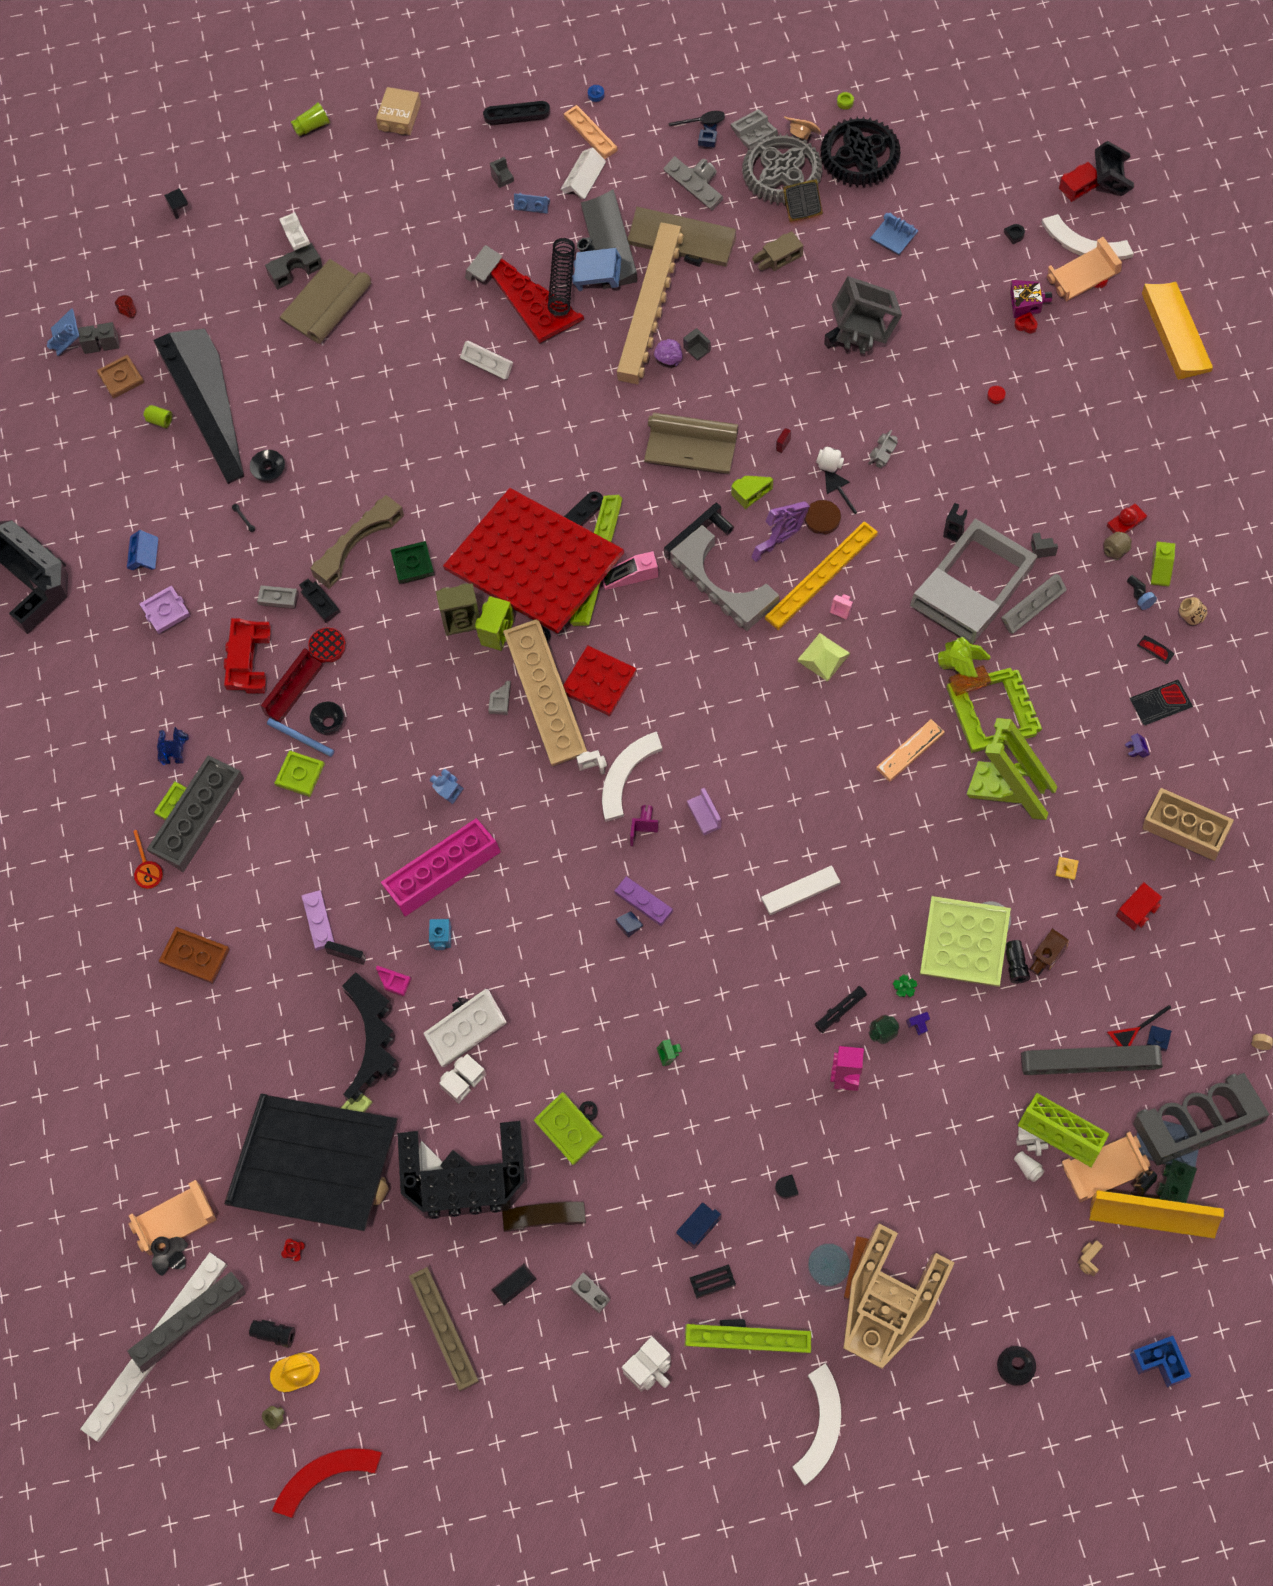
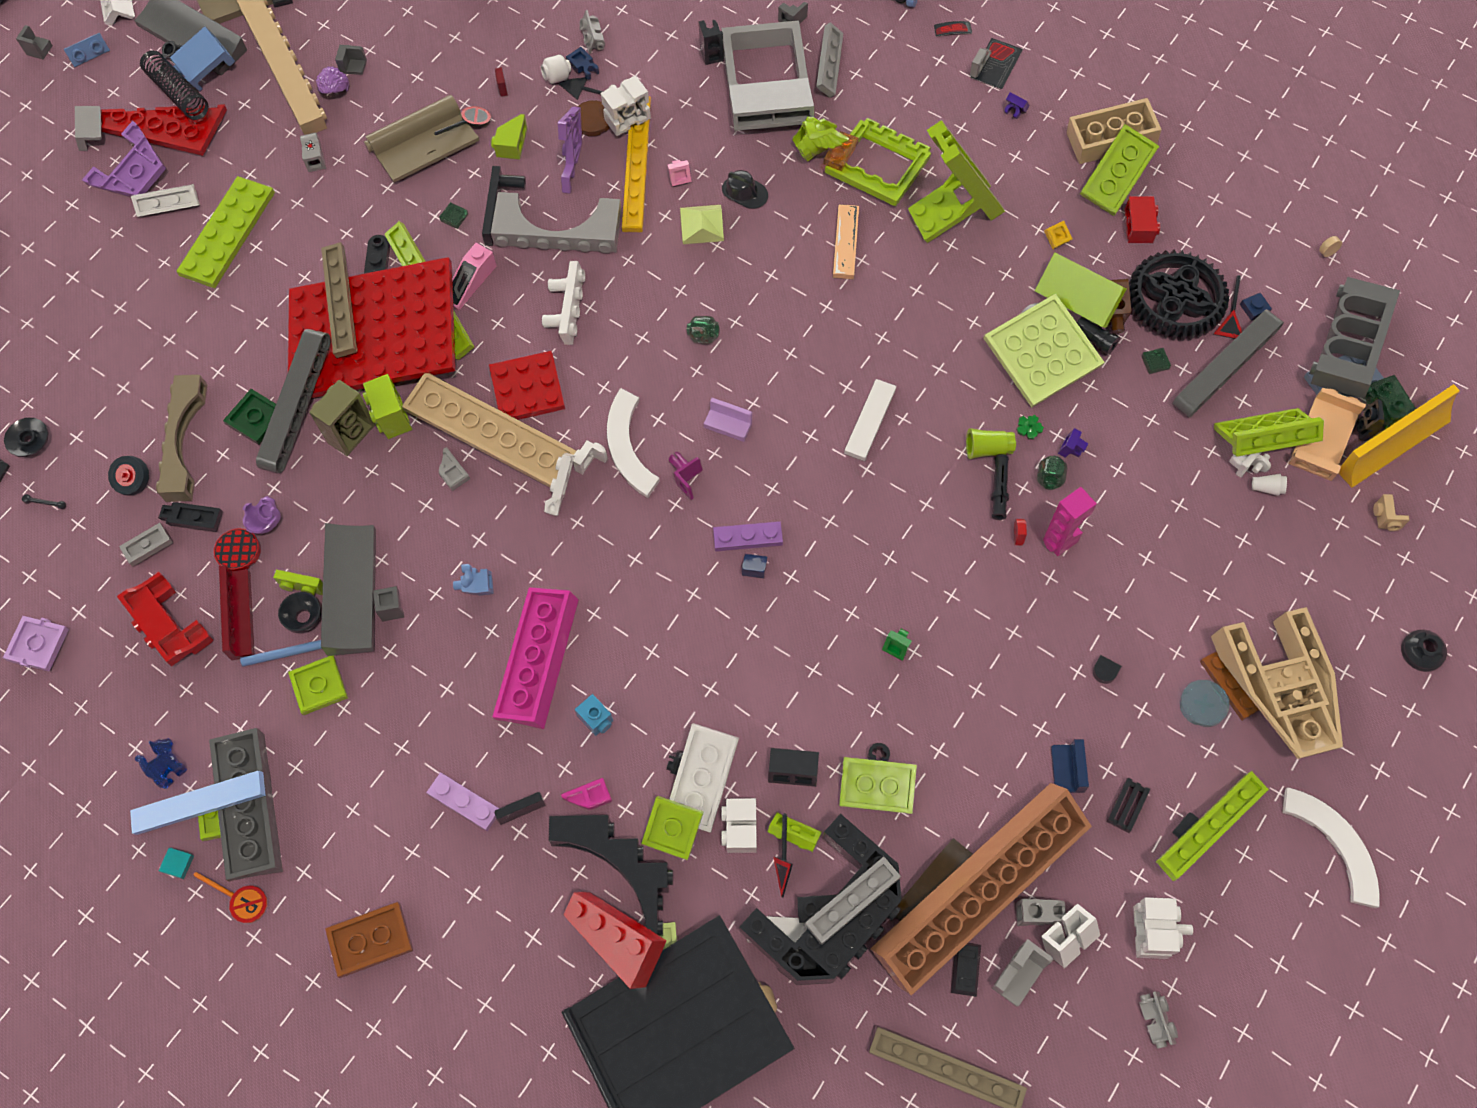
camera: 45 degrees left, 0 degrees up
none -> medium lavender wing [82,121,166,197]
none -> black wheel [108,456,149,495]
none -> light blue tile [130,771,266,835]
none -> teal tile [158,848,194,880]
none -> lime plate [176,176,275,288]
none -> medium lavender hair [242,496,281,534]
none -> dark grey beam [256,329,331,473]
none -> lime plate [273,569,323,596]
none -> light grey leg [300,132,326,172]
none -> dark tan plate [321,242,357,358]
none -> dark grey arch [321,523,376,656]
none -> dark grey panel [373,586,405,622]
none -> piece [434,106,491,135]
none -> clear green tile [439,202,468,229]
none -> white plate [542,261,585,345]
none -> white hinge [544,453,575,515]
none -> wedge [564,892,667,989]
none -> dark blue plate [566,47,599,80]
none -> white brick [601,75,651,136]
none -> lime plate [641,796,704,860]
none -> clear green head [686,316,720,344]
none -> black piece [722,170,768,209]
none -> lime plate [767,813,822,852]
none -> black hinge [768,748,819,787]
none -> black piece [773,813,793,898]
none -> light grey plate [805,857,901,945]
none -> nougat brick [870,783,1092,996]
none -> lime plant [966,428,1016,459]
none -> light grey tile [970,48,992,78]
none -> light grey panel [992,939,1054,1006]
none -> red tile [1014,519,1027,546]
none -> lime tile [1035,252,1127,328]
none -> white piece [1041,904,1100,968]
none -> lime tile [1080,124,1159,216]
none -> black gear [1129,249,1230,341]
none -> light grey hinge [1139,991,1178,1049]
none -> clear green tile [1141,348,1171,374]

